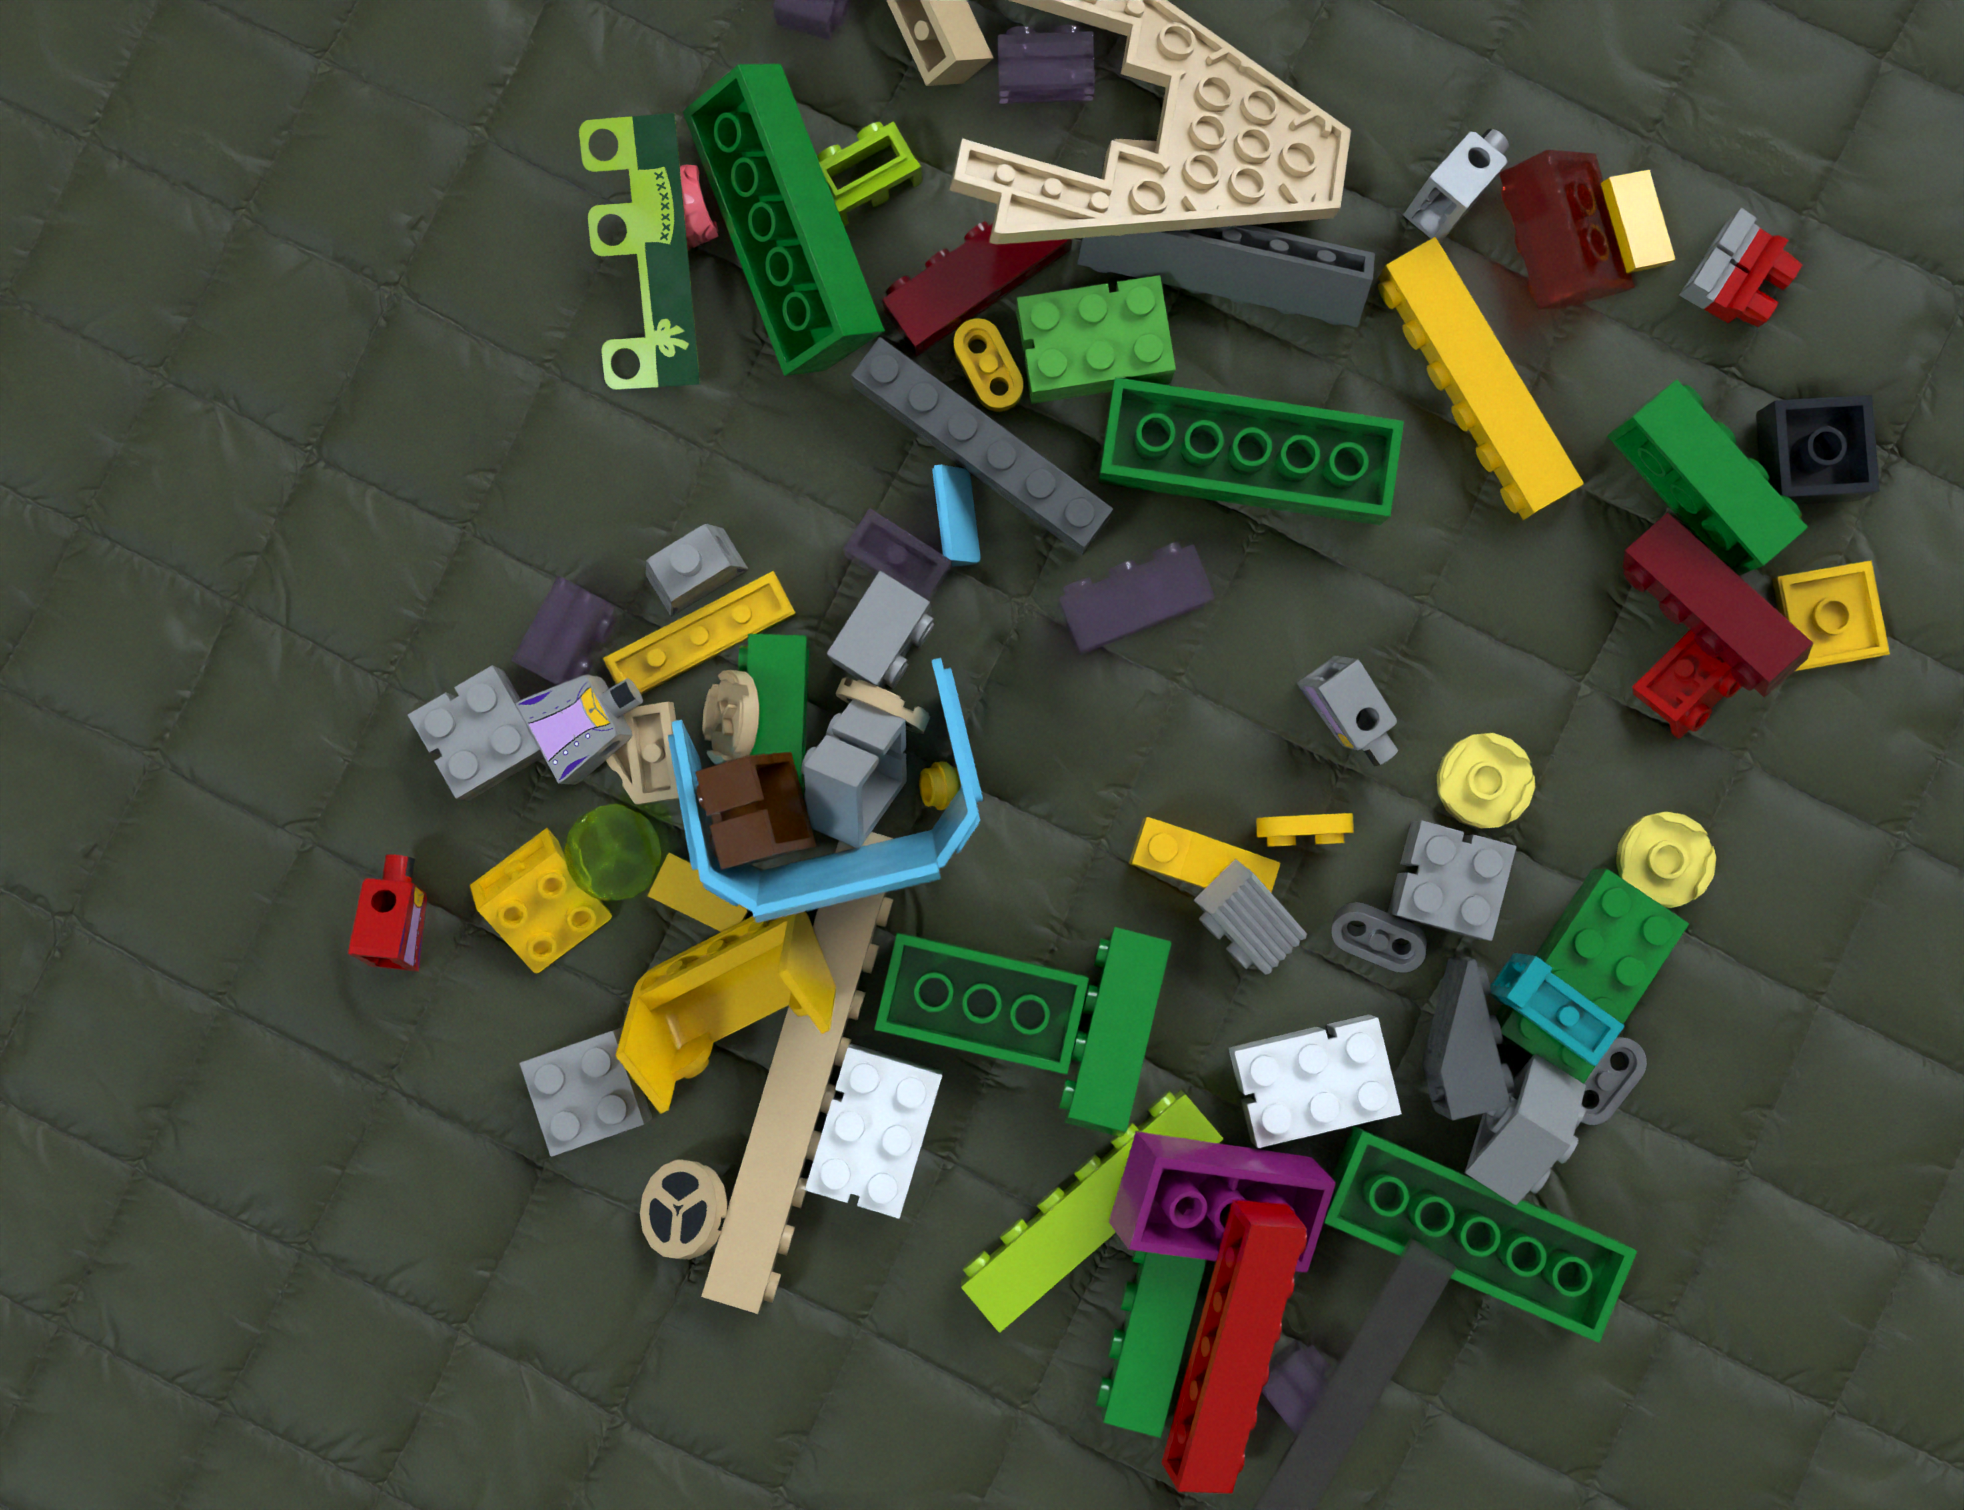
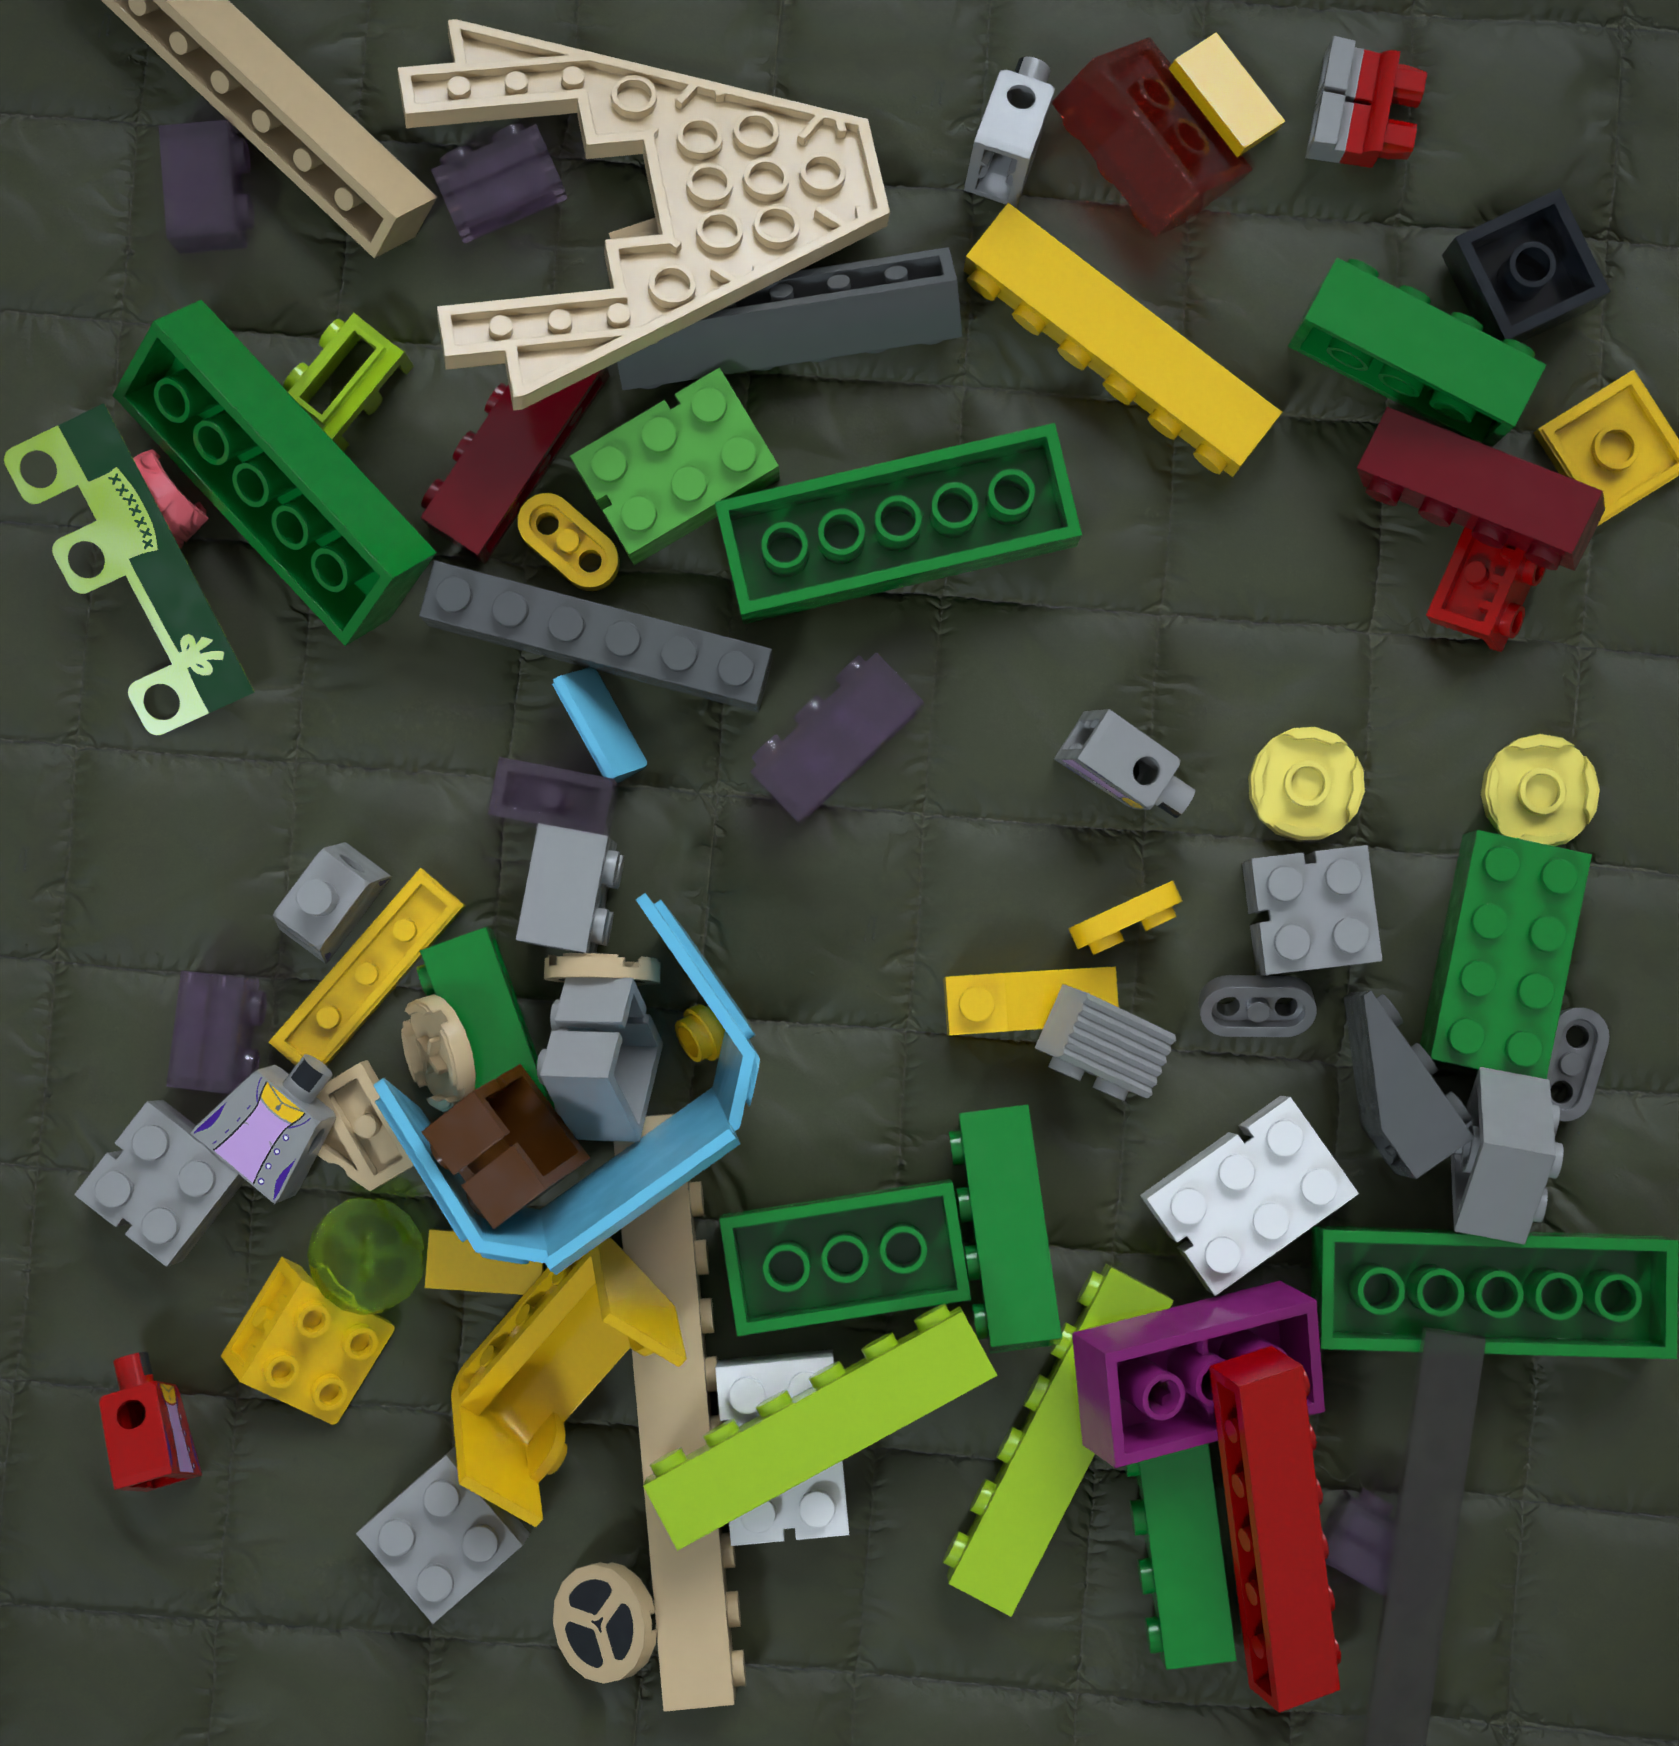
camera: 20 degrees left, 0 degrees up
teal bracket [1490,953,1624,1066] -> none
none -> lime brick [643,1304,998,1551]

